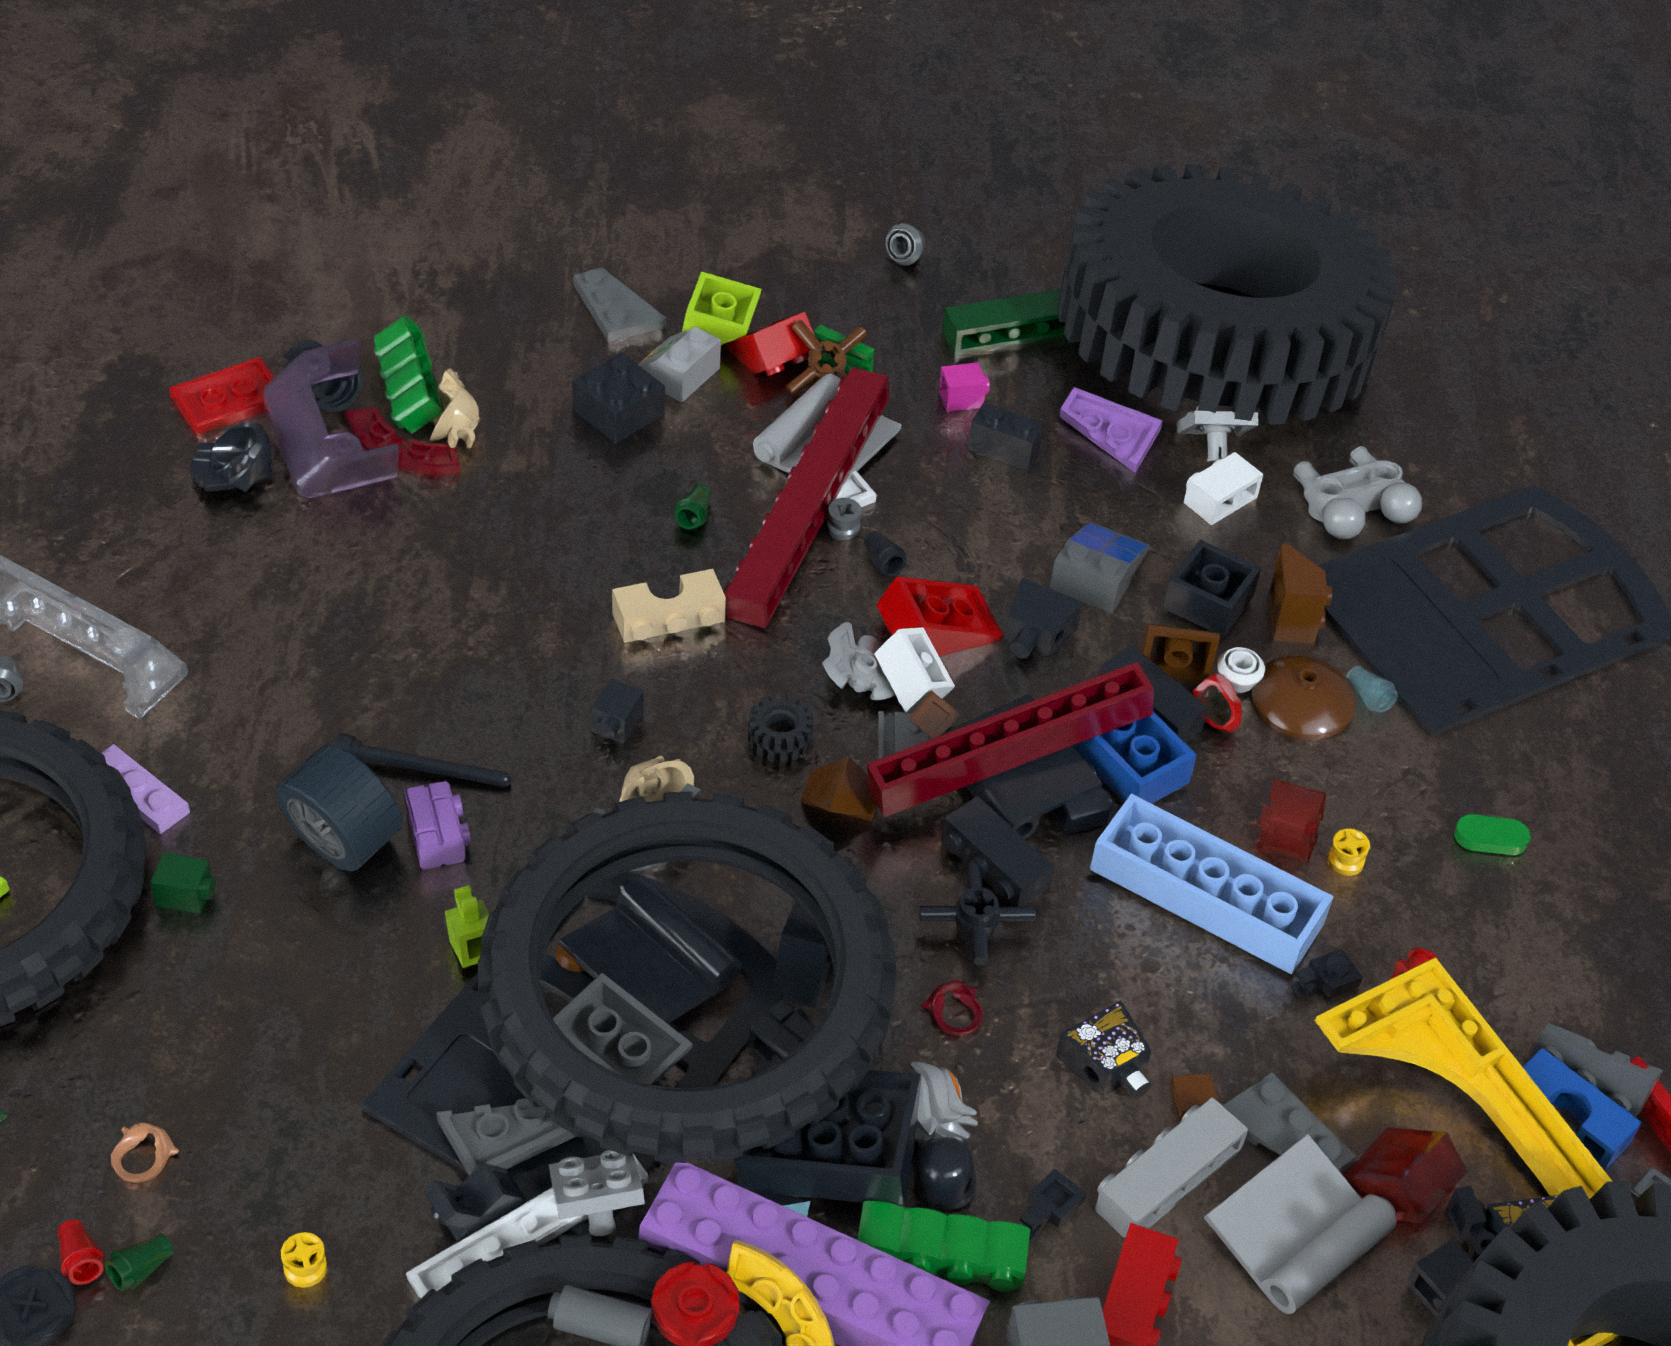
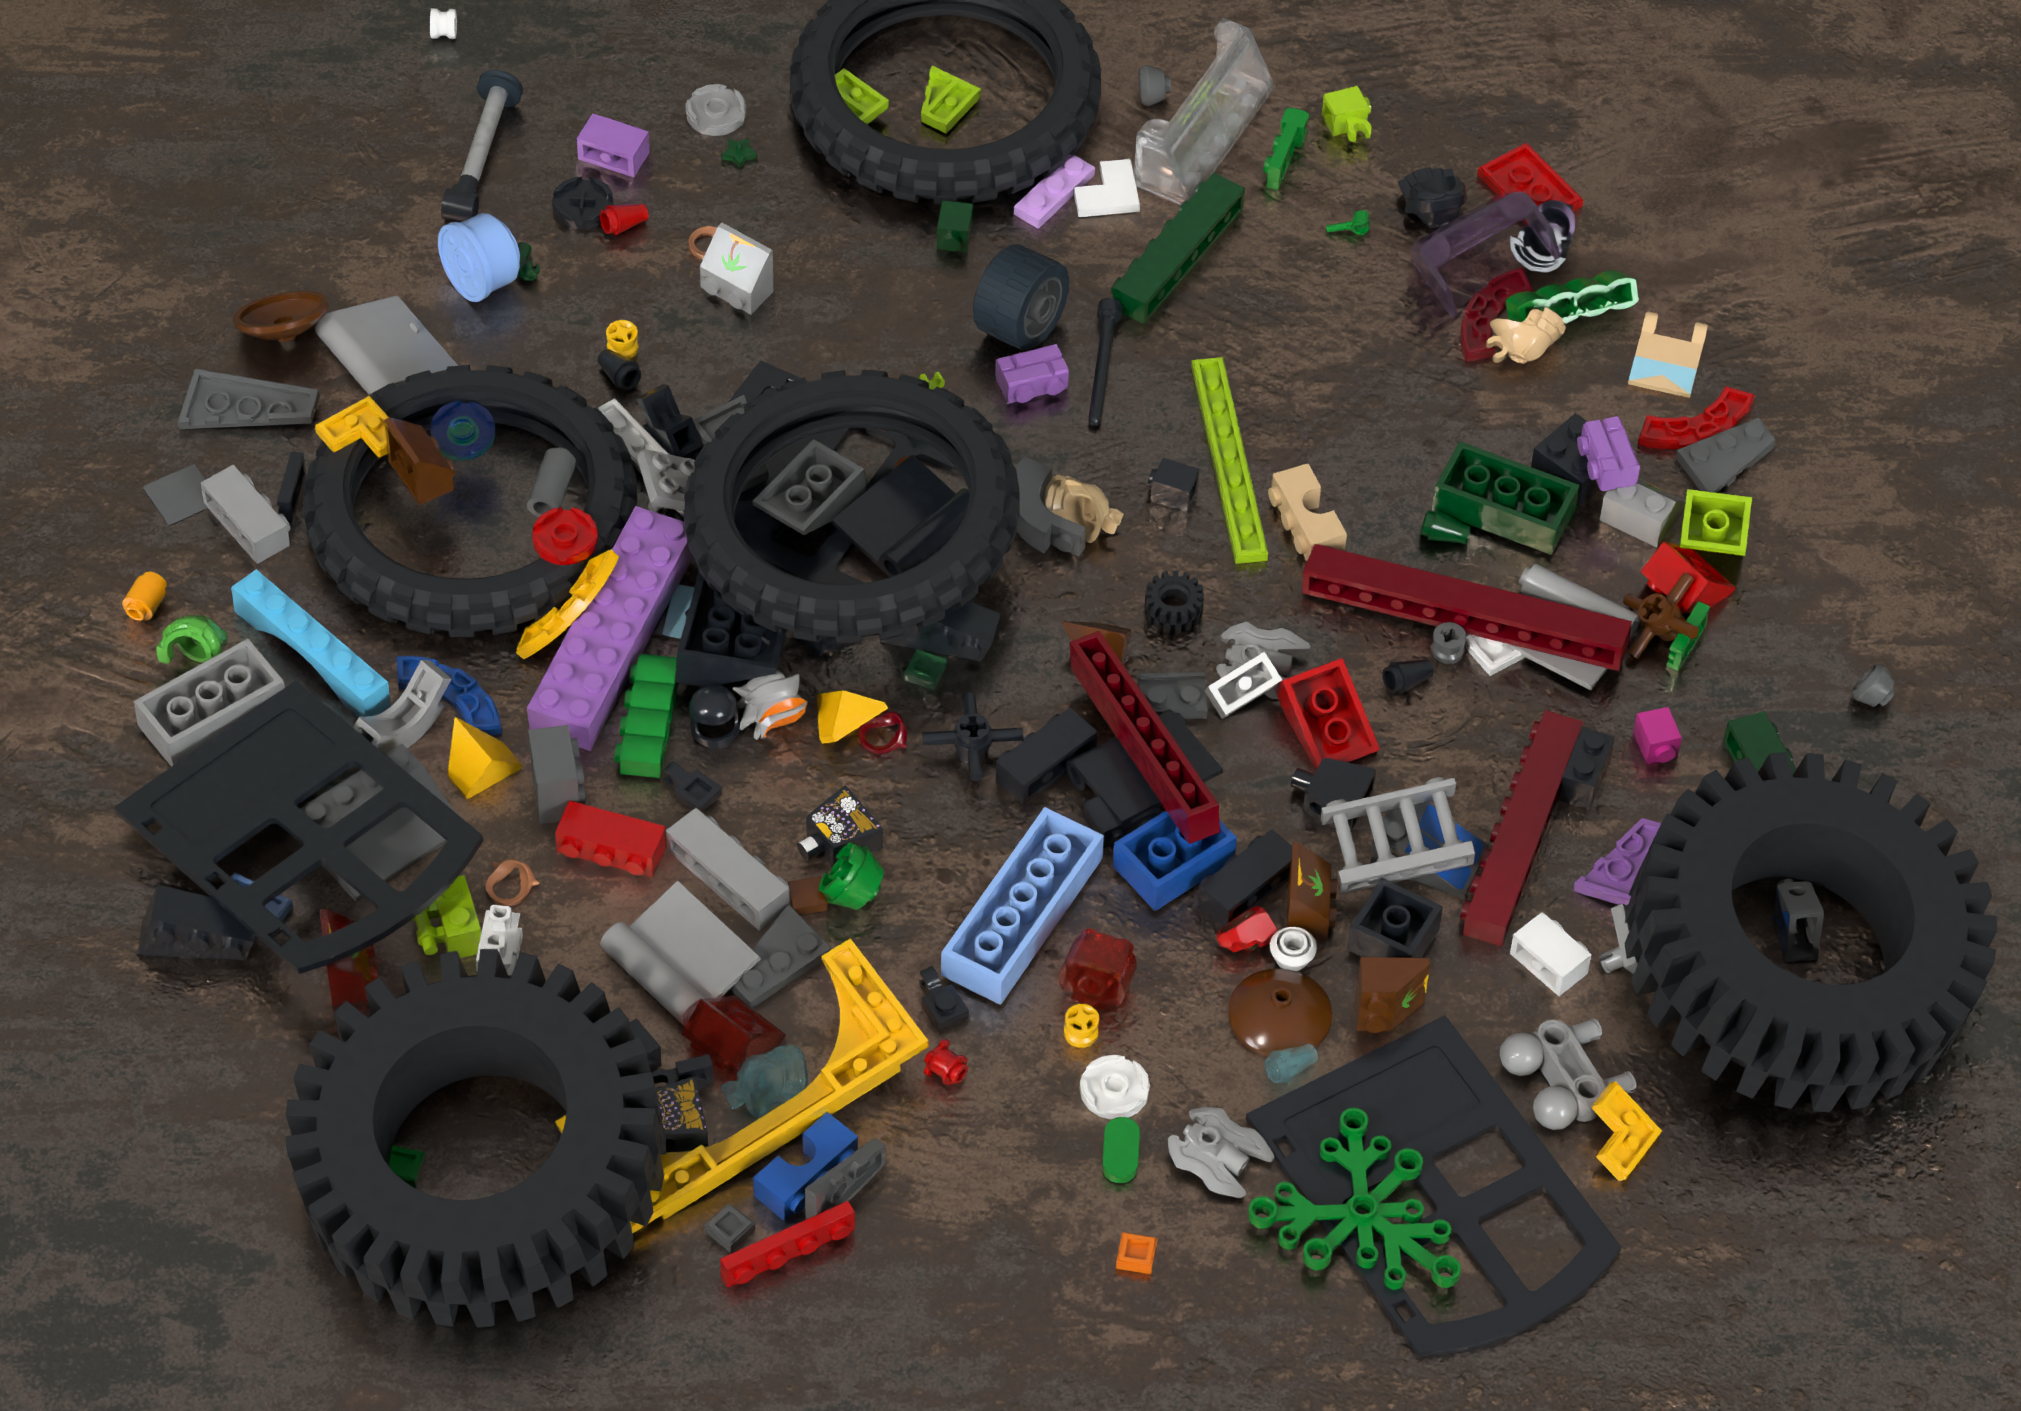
camera: 90 degrees right, 5 degrees up
dark green cone [104,1233,174,1292] -> none
reddish brown tile [908,691,960,739] -> none
none -> black cone [597,349,641,390]
none -> slope [700,223,773,315]
none -> clear light blue helmet [721,1044,808,1118]
none -> yellow slope [816,690,888,744]
none -> green cone [818,842,884,910]
none -> white tile [1074,159,1140,217]
none -> white tile [1080,1055,1150,1120]
none -> dark green brick [1111,172,1245,324]
none -> orange tile [1116,1232,1157,1274]
none -> light grey piece [1168,1107,1274,1198]
none -> lime tile [1191,357,1268,564]
none -> green plant [1248,1108,1461,1290]
none -> green plate [1263,108,1310,190]
none -> lime brick [1321,86,1371,142]
none -> light grey fence [1321,777,1475,894]
none -> green hand [1326,210,1370,235]
none -> dark green brick [1432,441,1580,555]
none -> dark red brick [1460,710,1583,947]
none -> medium lavender brick [1577,416,1640,491]
none -> yellow tile [1591,1081,1662,1181]
none -> tan flag [1628,312,1708,398]
none -> red tile [1637,386,1755,449]

